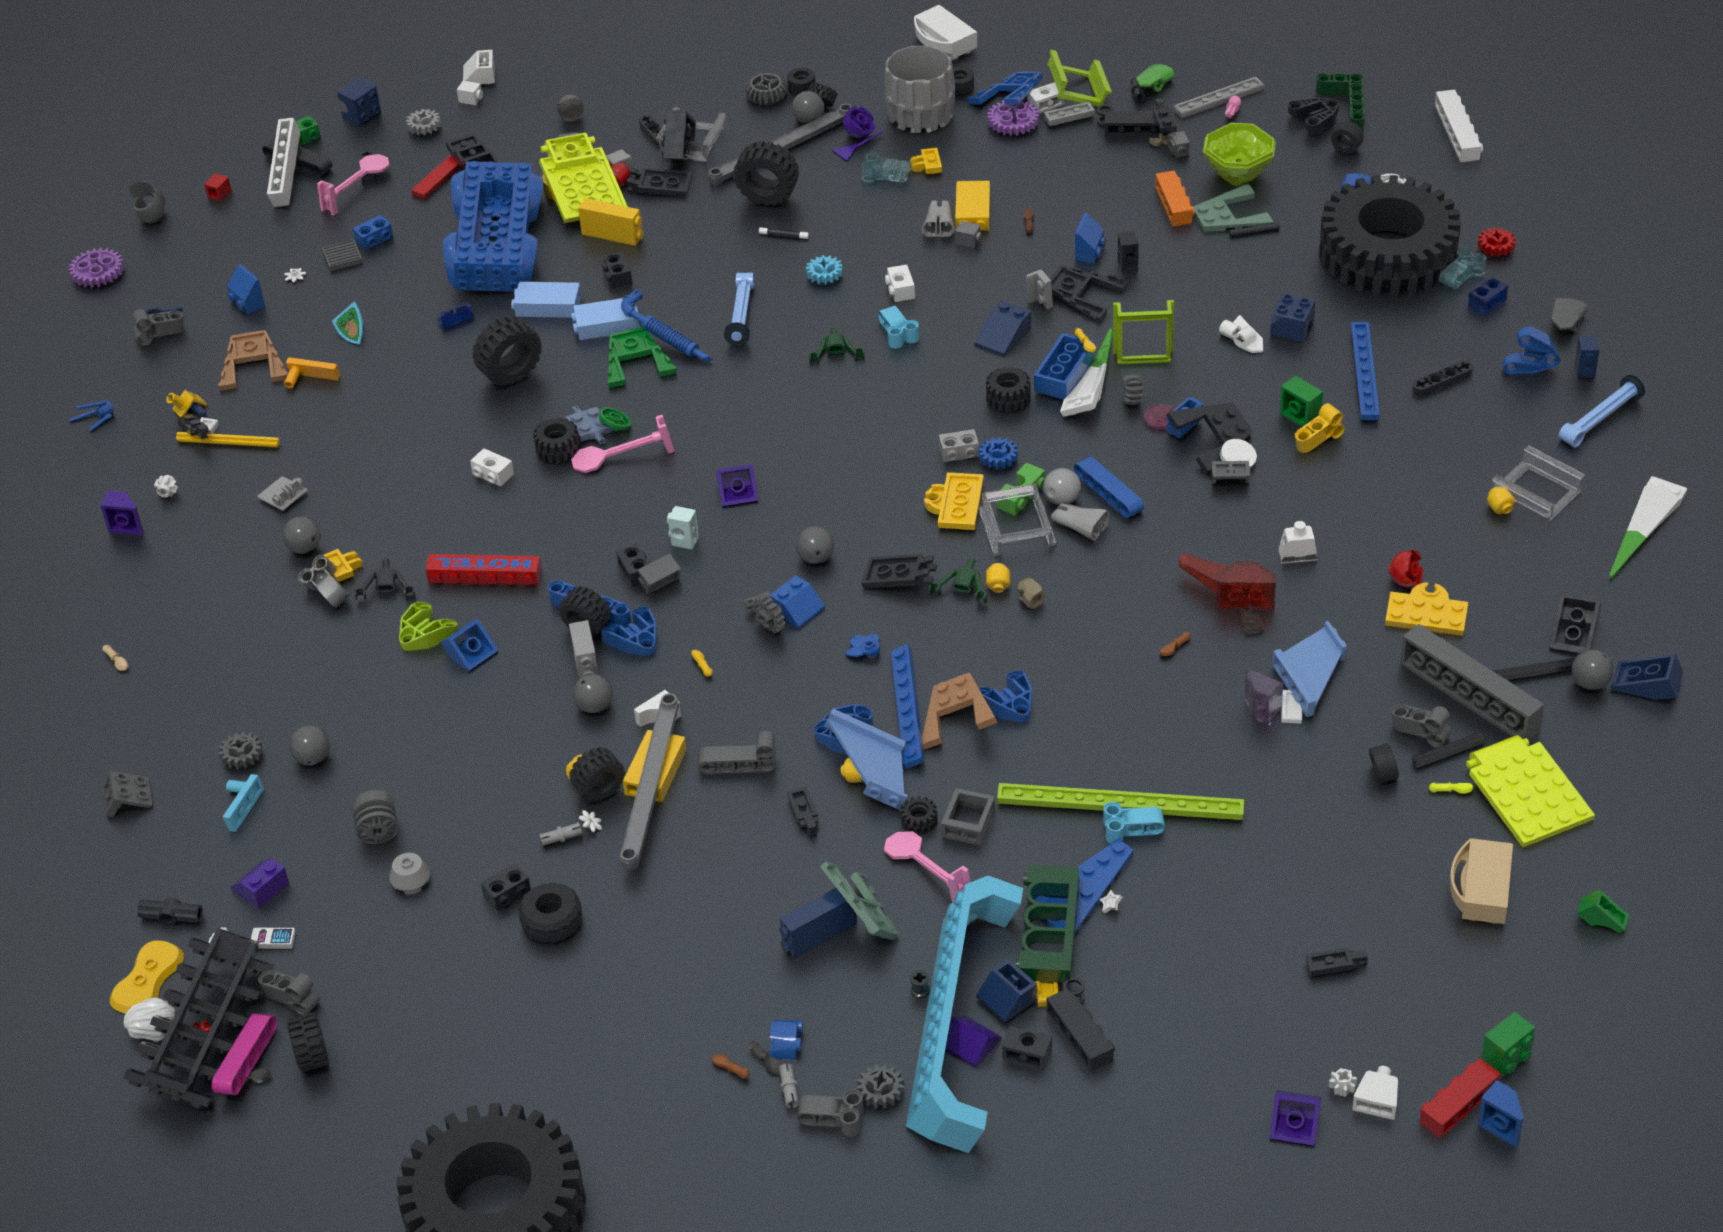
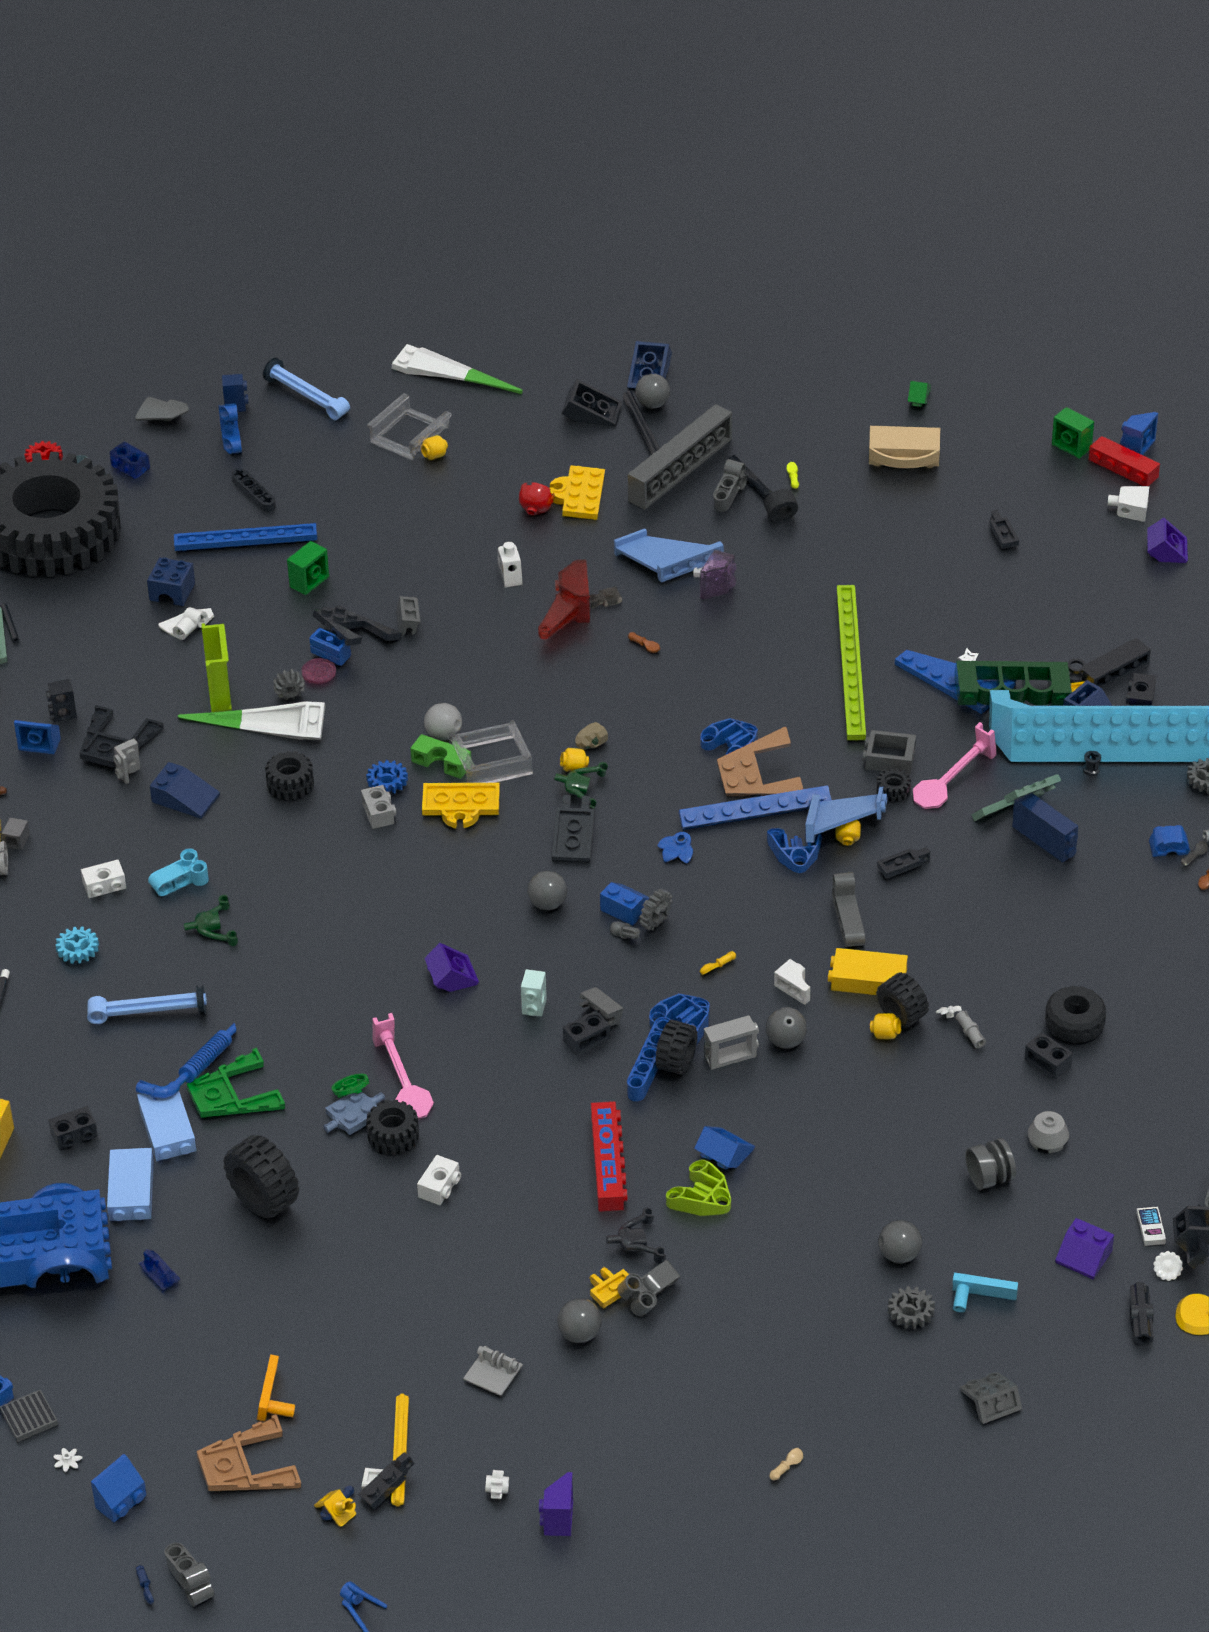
camera: 100 degrees left, 0 degrees up
shield [332,301,364,344] -> none
flat silver piece [620,693,679,870] -> none
blue brick [1034,333,1095,399] -> none
light grey piece [1051,503,1109,541] -> none
blue beam [1074,456,1144,518] -> none
yellow piece [1075,328,1096,352] -> none
medium azure piece [1103,802,1165,844] -> none
white tile [1220,439,1257,469] -> none
yellow piece [1295,403,1345,453] -> none
white gear [1329,1068,1357,1097] -> none
neon yellow plate [1466,735,1595,848] -> none

